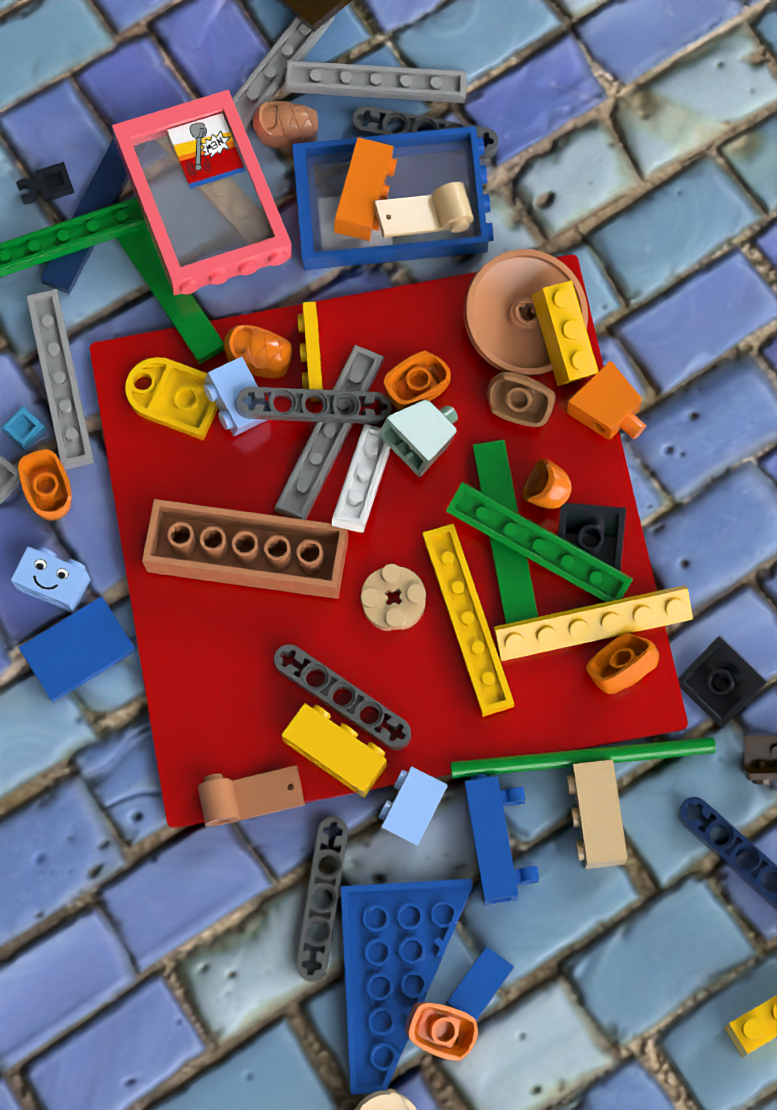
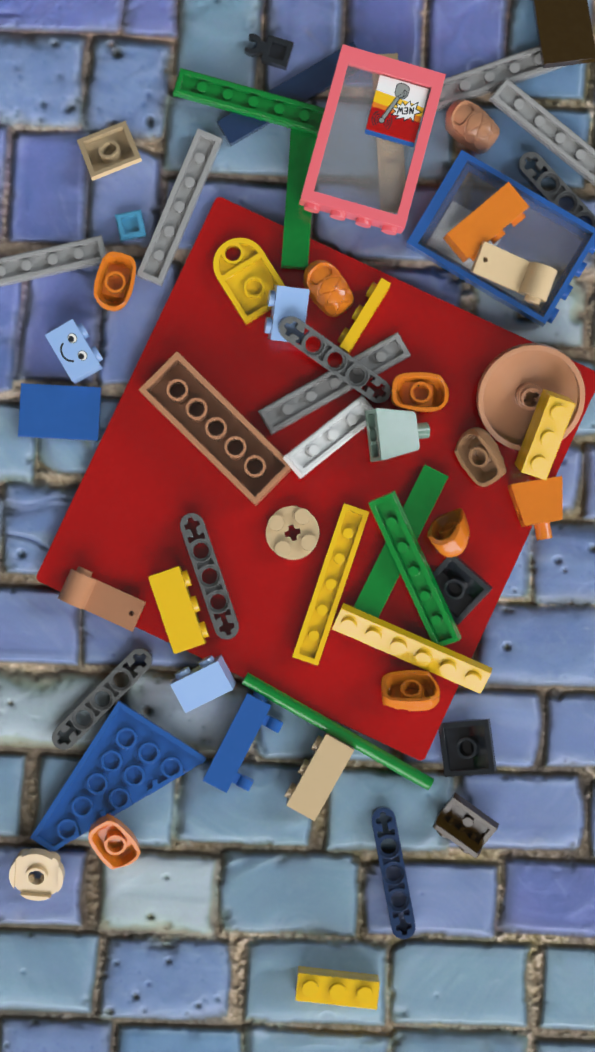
camera: 30 degrees right, 15 degrees up
blue tile [447,946,514,1021] -> none

